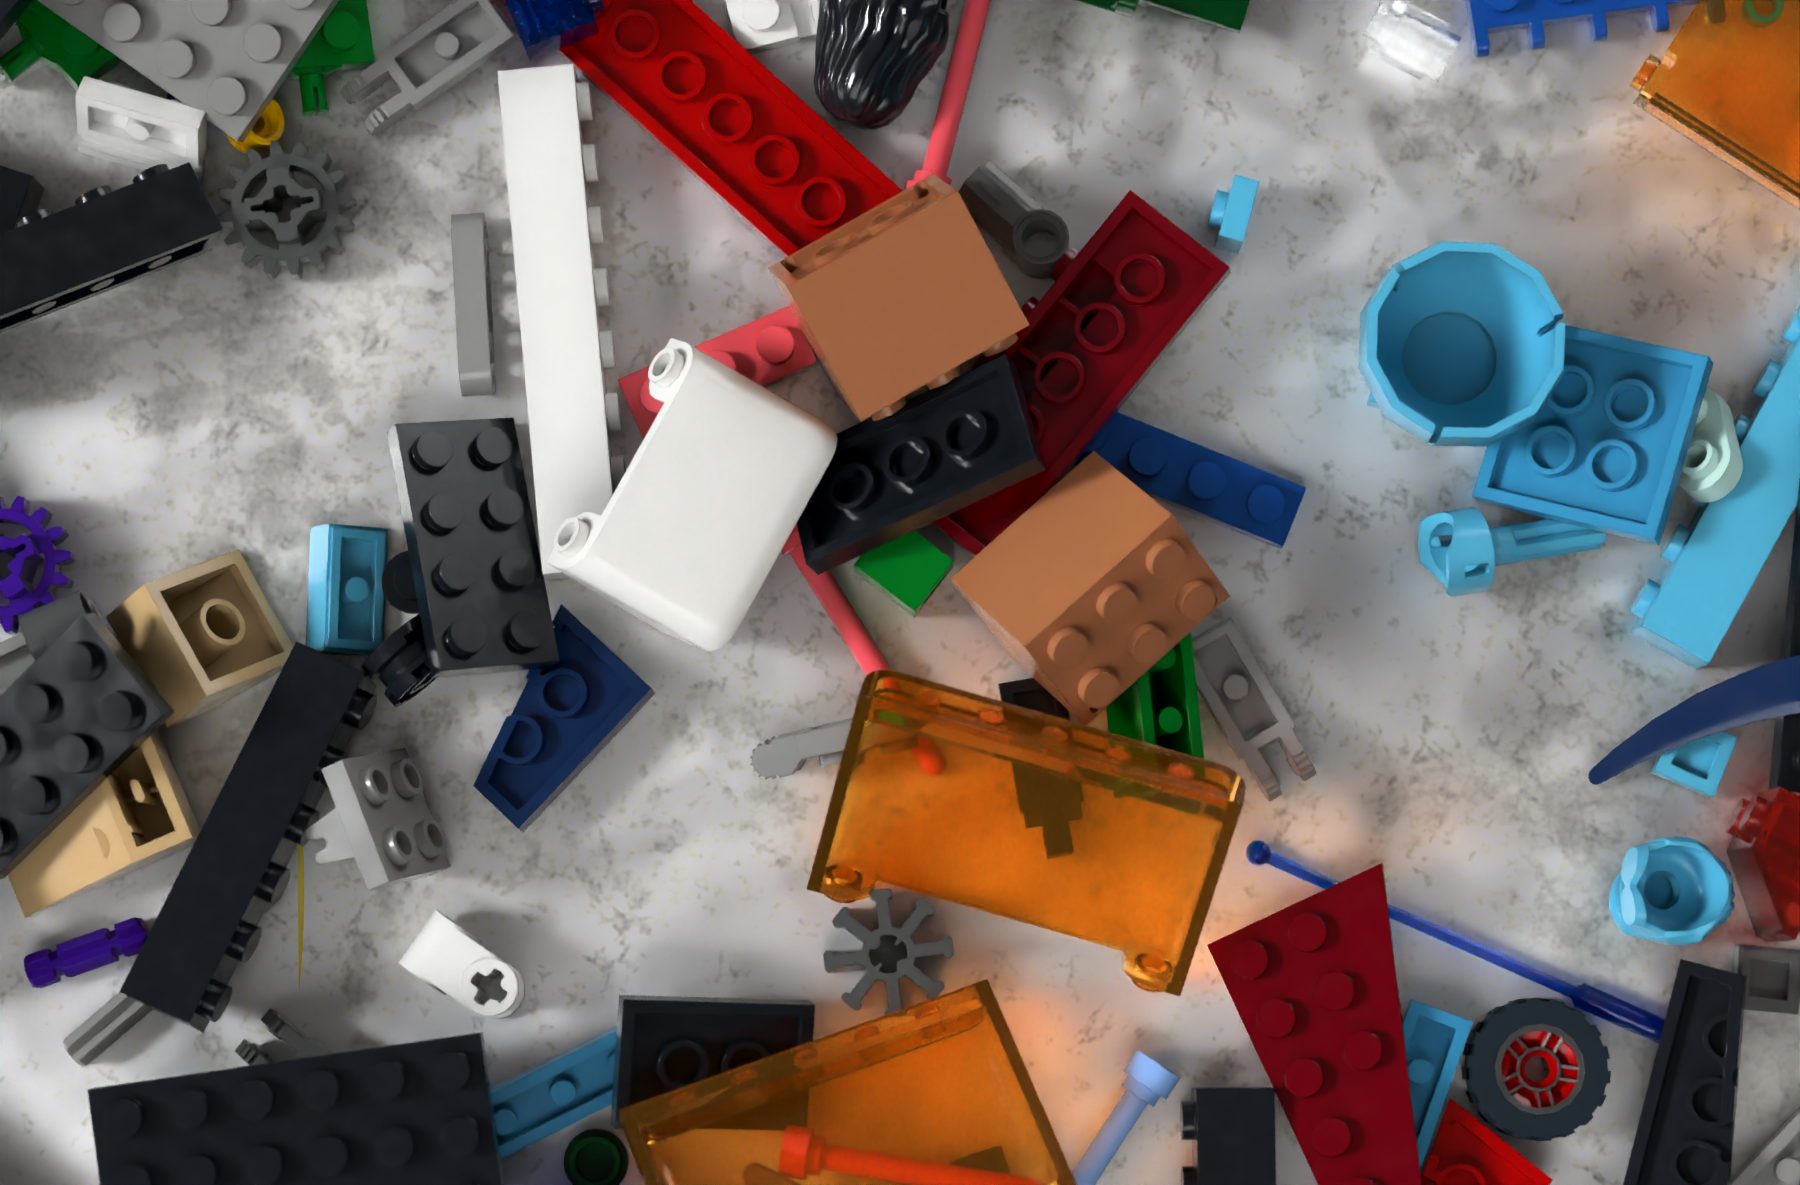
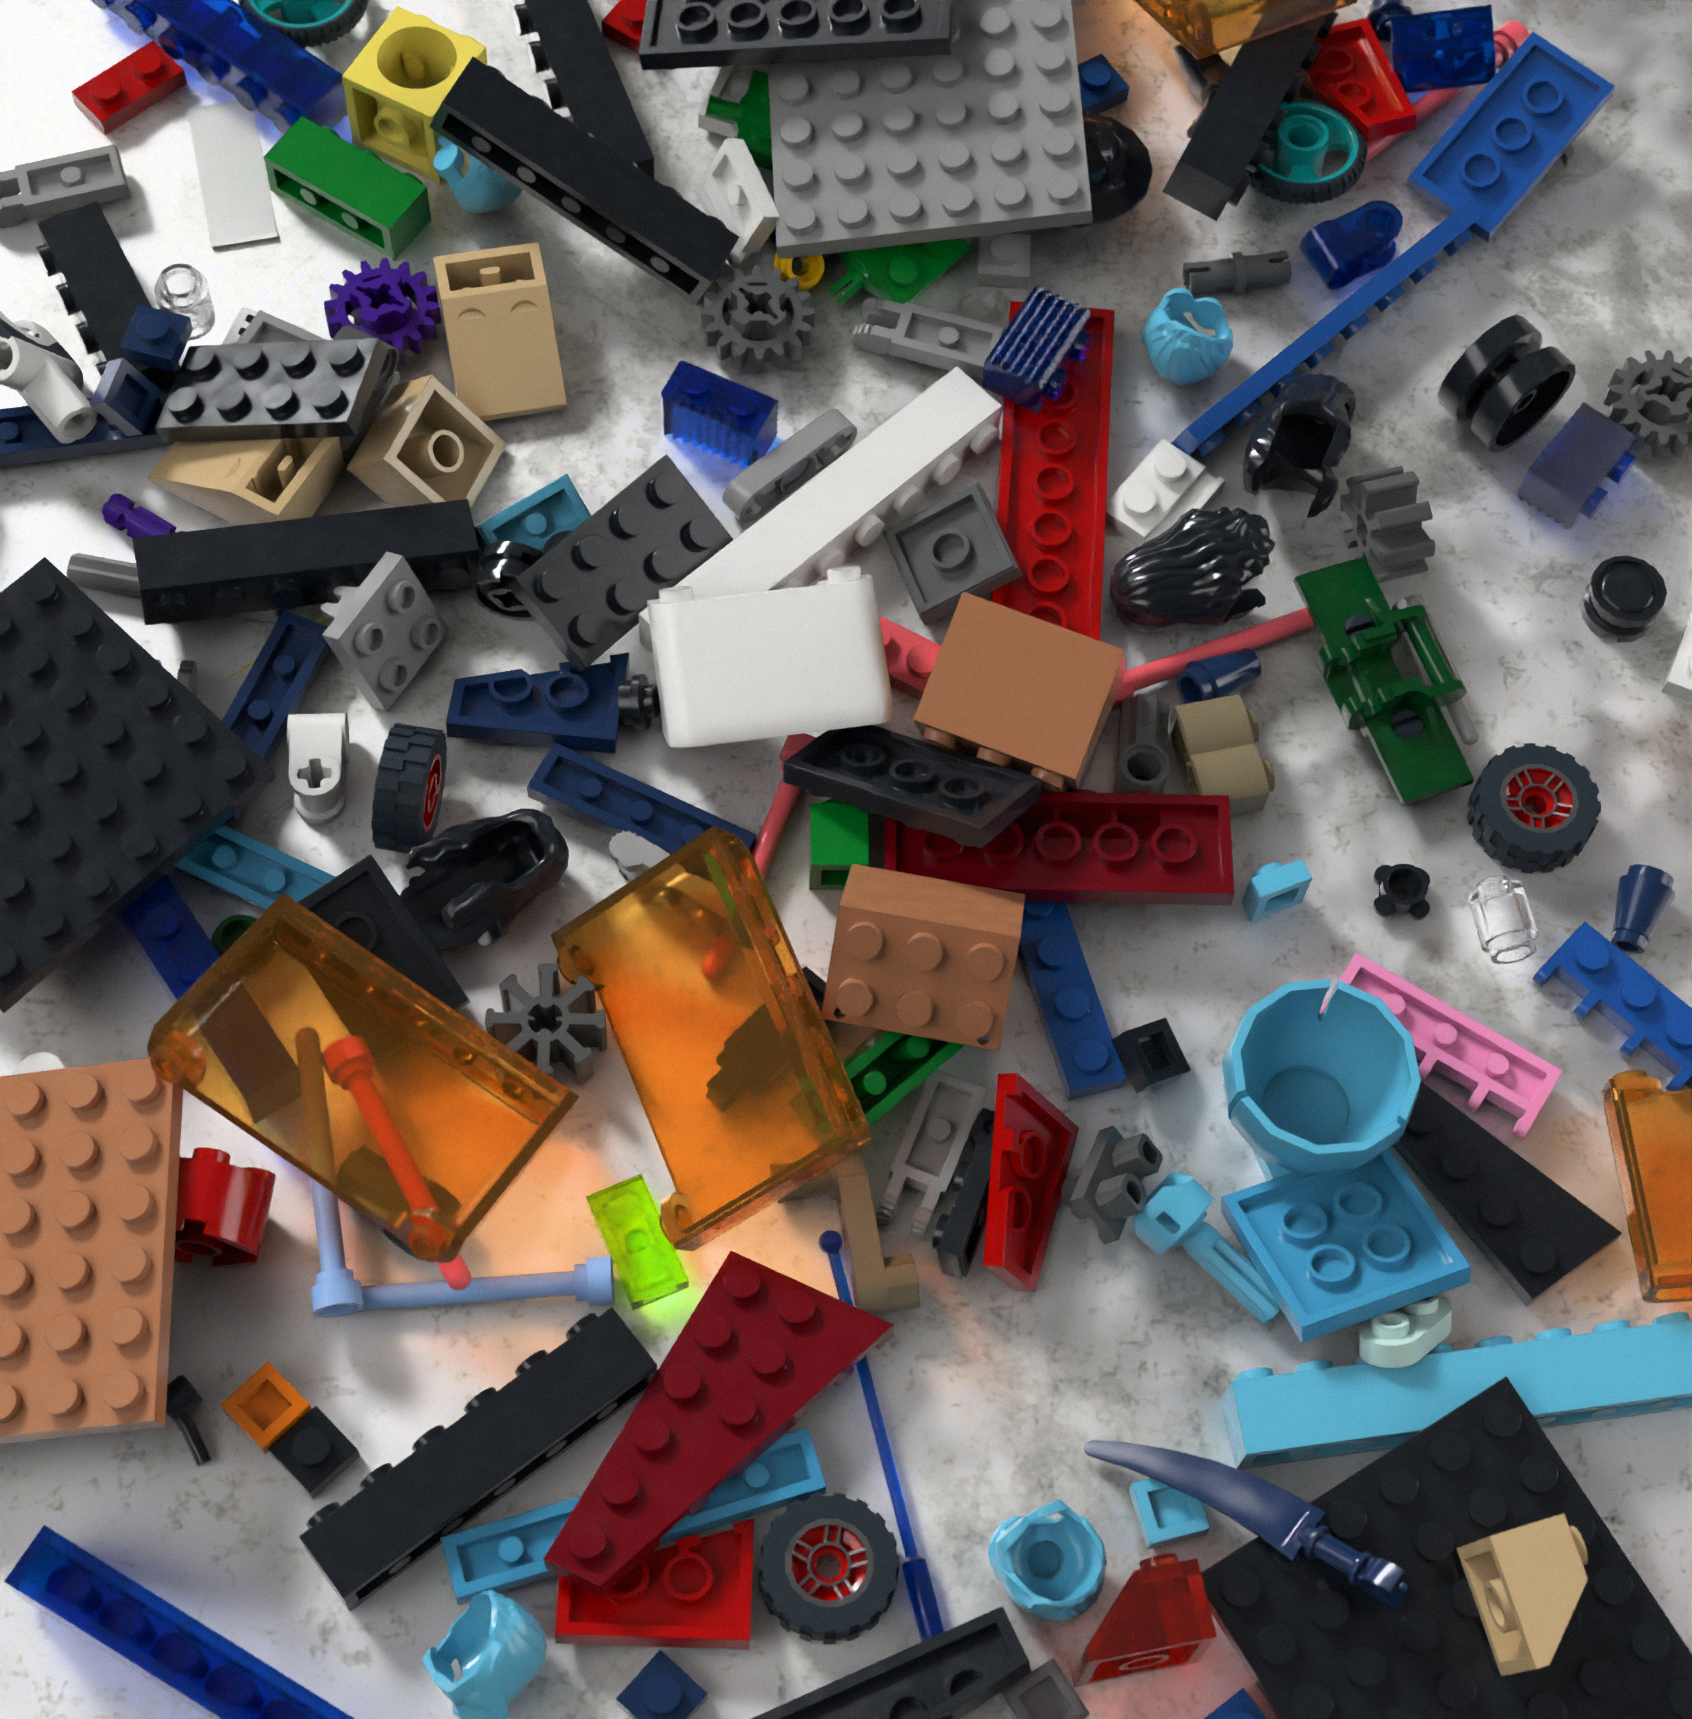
camera: 50 degrees right, 20 degrees down
none -> dark blue plate [222,610,331,823]
none -> black wheel [371,723,447,854]
none -> black hair [400,809,569,952]
none -> tan slope [433,242,568,421]
none -> dark blue plate [527,742,756,890]
none -> clear neon green plate [586,1174,689,1311]
none -> black plate [618,674,660,730]
none -> clear blue brick [661,360,779,468]
none -> dark tan beam [772,1147,920,1315]
none -> dark grey plate [882,482,1023,626]
none -> black hinge [932,1108,995,1279]
none -> red wing [983,1073,1079,1292]
none -> dark grey hips [1061,1125,1163,1245]
none -> black plate [1111,1017,1191,1094]
none -> dark tan brick [1169,694,1275,816]
none -> dark blue cone [1177,648,1262,704]
none -> bright pink hinge [1320,952,1563,1141]
none -> black plate [1373,864,1430,921]
none -> black wing [1392,1082,1622,1307]

